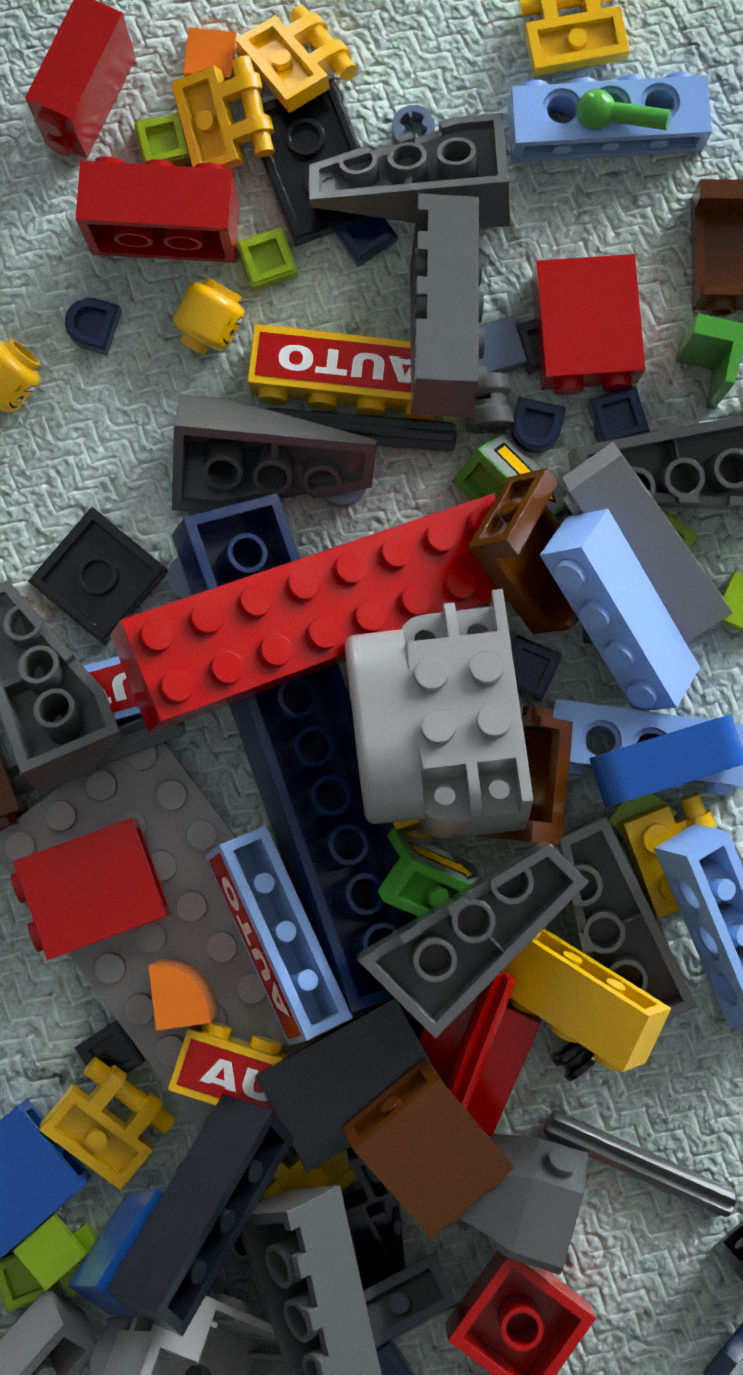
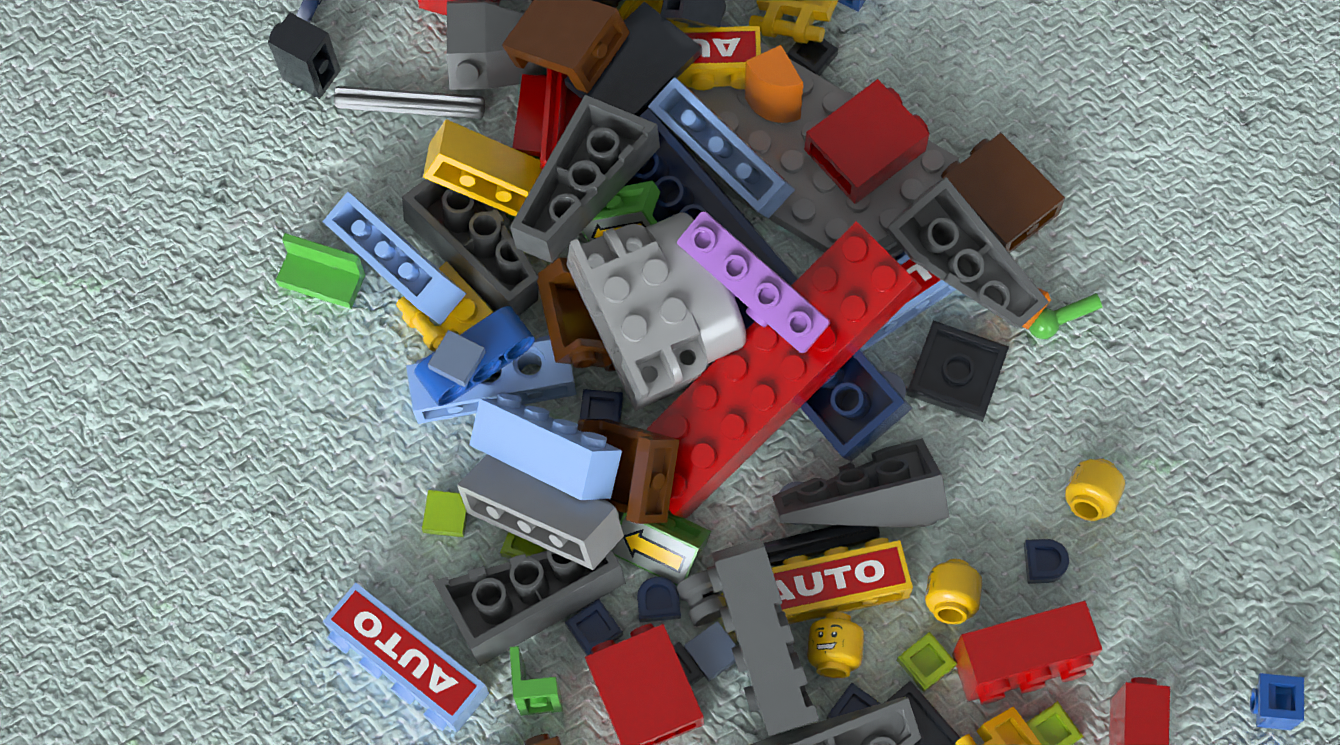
camera: 165 degrees right, 15 degrees down
none -> sand blue tile [428,330,486,387]
none -> medium lavender bracket [677,212,830,353]
none -> yellow head [807,612,864,678]

